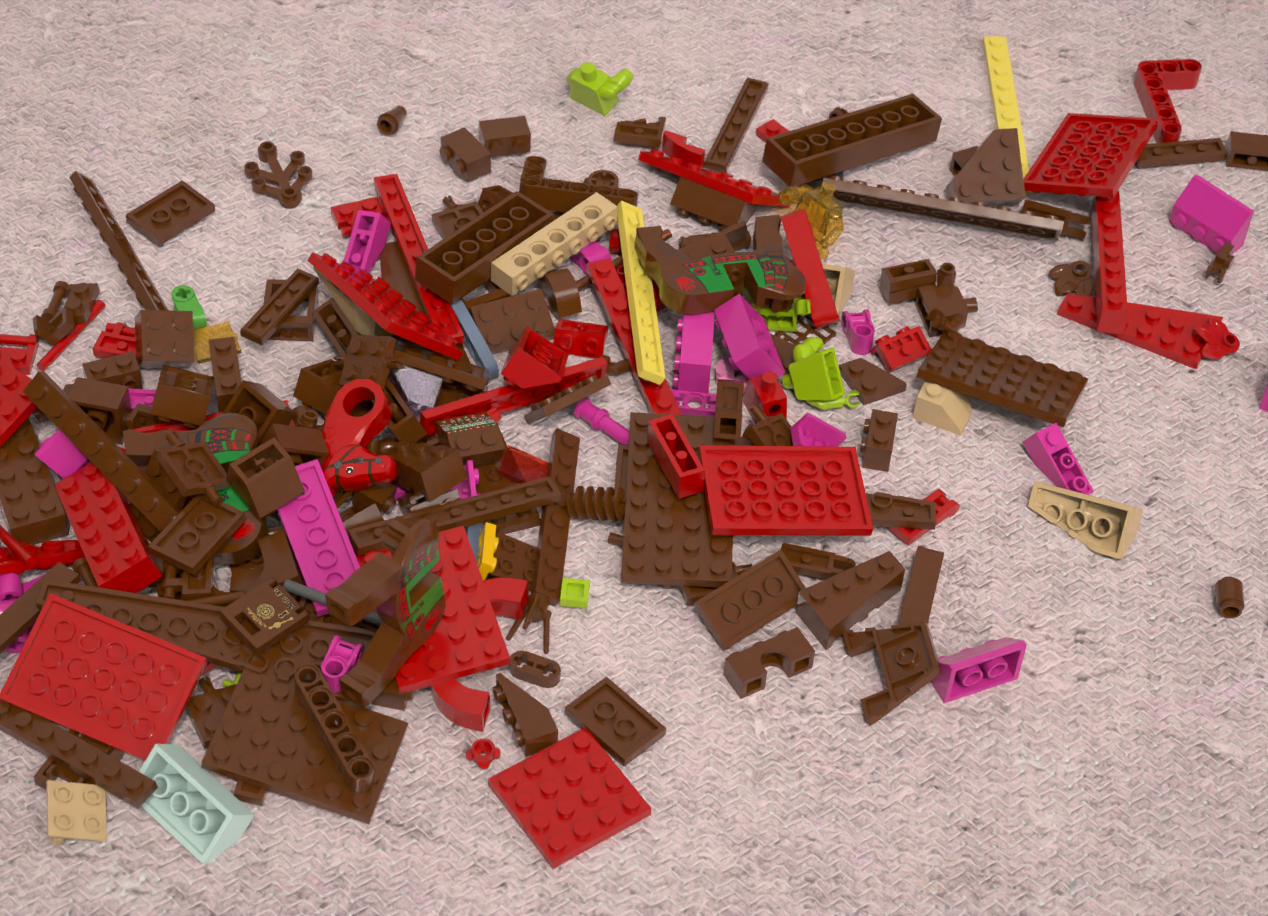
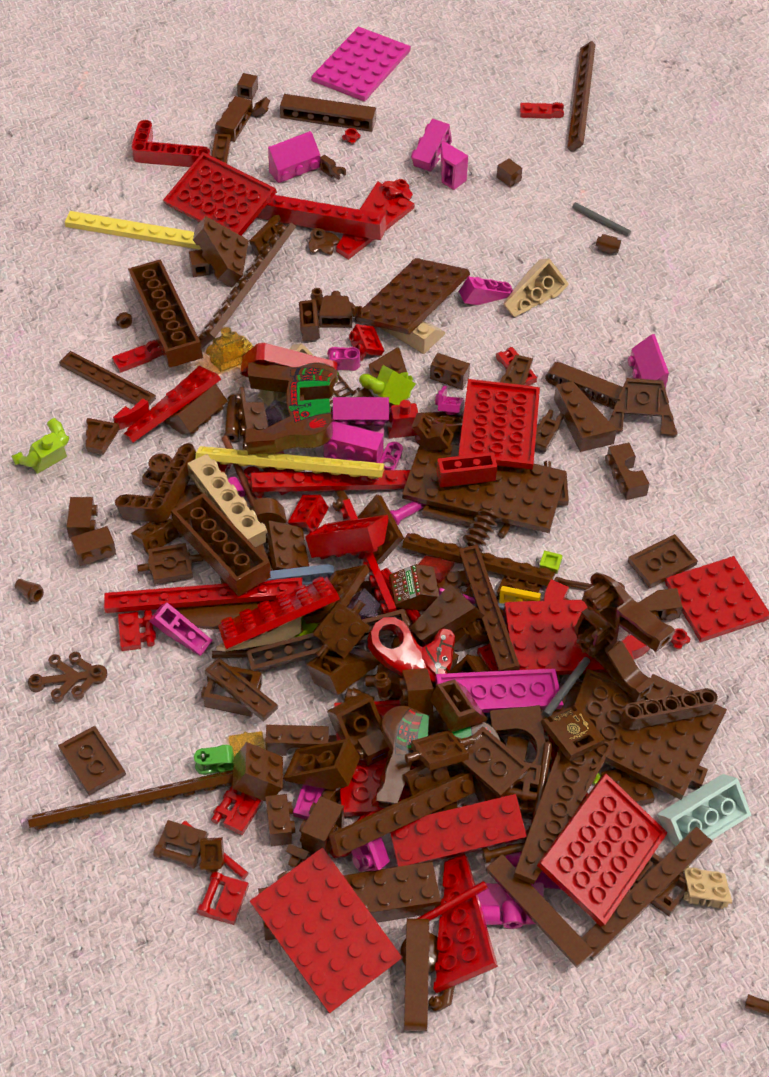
camera: 75 degrees left, 5 degrees up
dark pink piece [321,635,364,693] -> none
reddish brown plate [693,550,806,651] -> none

